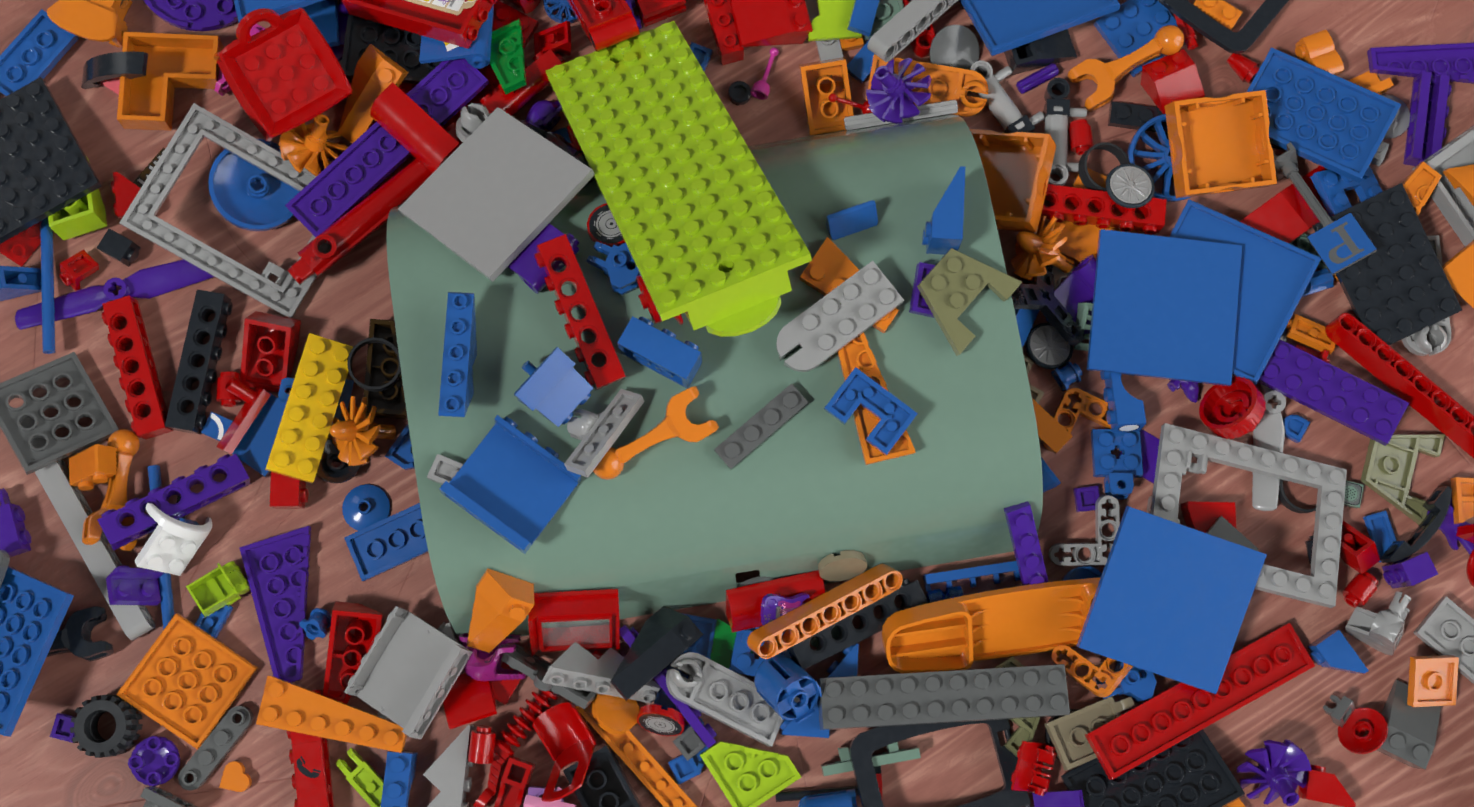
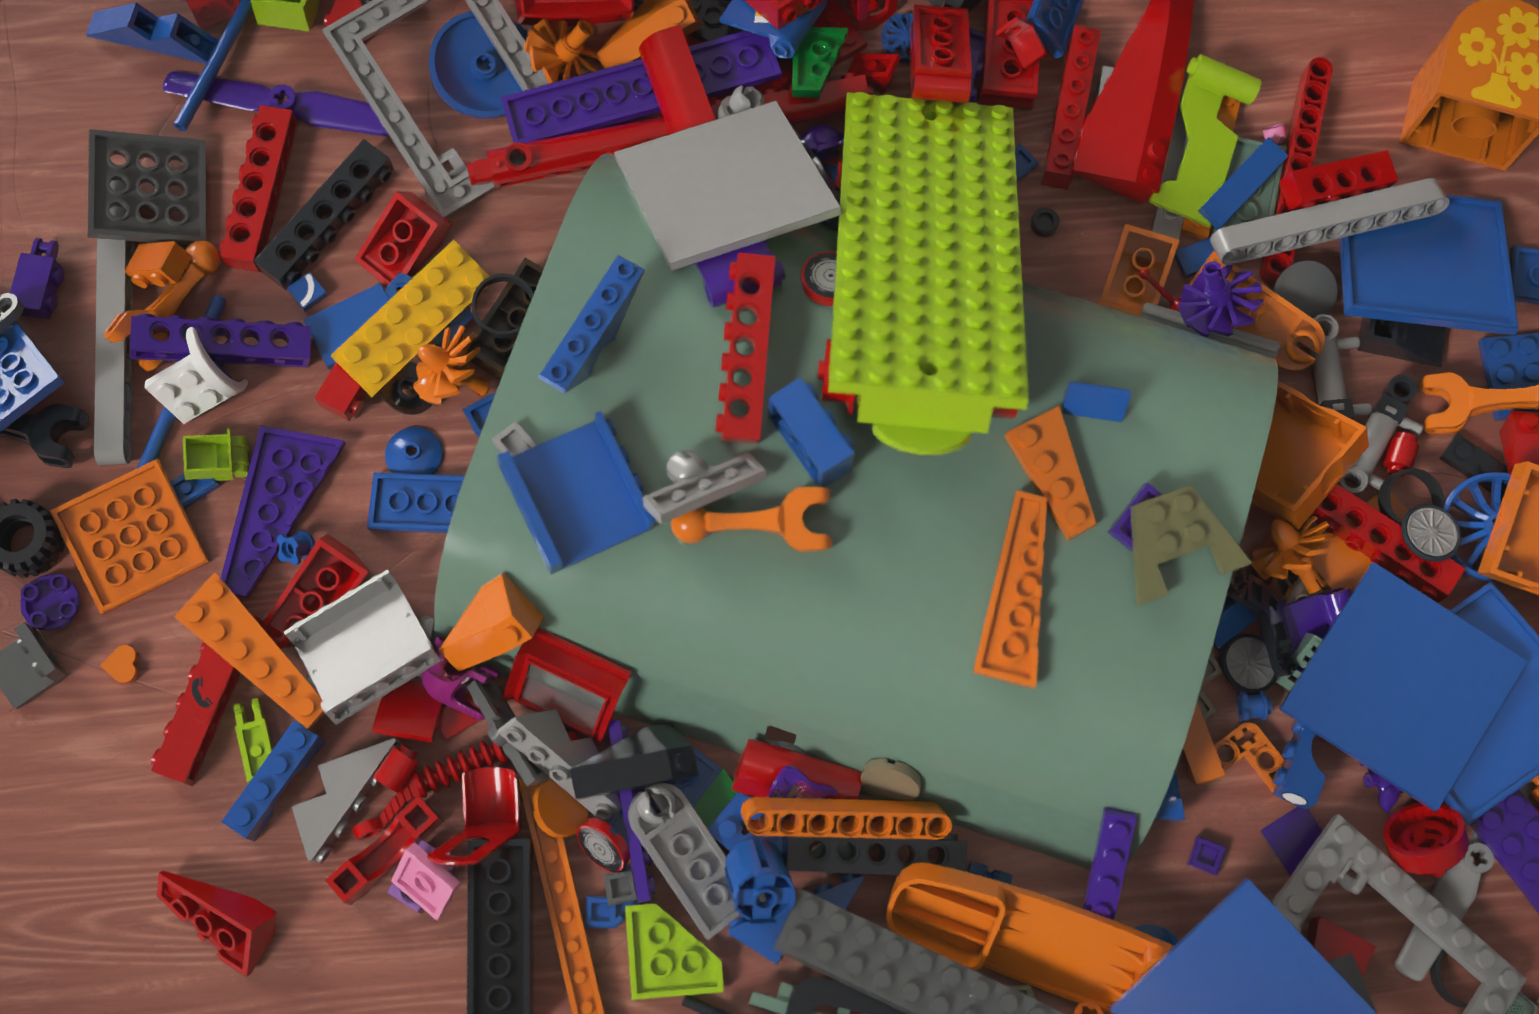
camera: 25 degrees right, 5 degrees down
red bracket [59,249,99,291] -> none
black brick [97,229,141,267] -> none
dark purple bracket [106,566,163,606] -> none
dark grey plate [178,706,253,790] -> none
red brick [216,371,242,407] -> none
red piece [216,377,271,455] -> none
piece [514,347,593,427] -> none
blue hinge [586,242,640,295] -> none
dark grey plate [714,383,808,470] -> none
dark pink hinge [750,47,779,100] -> none
light grey plate [776,261,904,372] -> none
blue plate [824,367,918,455] -> none
blue slope [922,166,966,255] -> none
blue hinge [923,561,1021,595] -> none
dark purple axle [1016,63,1059,94] -> none
light grey beam [1048,495,1120,566] -> none
blue plate [1091,429,1143,500] -> none
blue tile [1283,415,1310,443] -> none

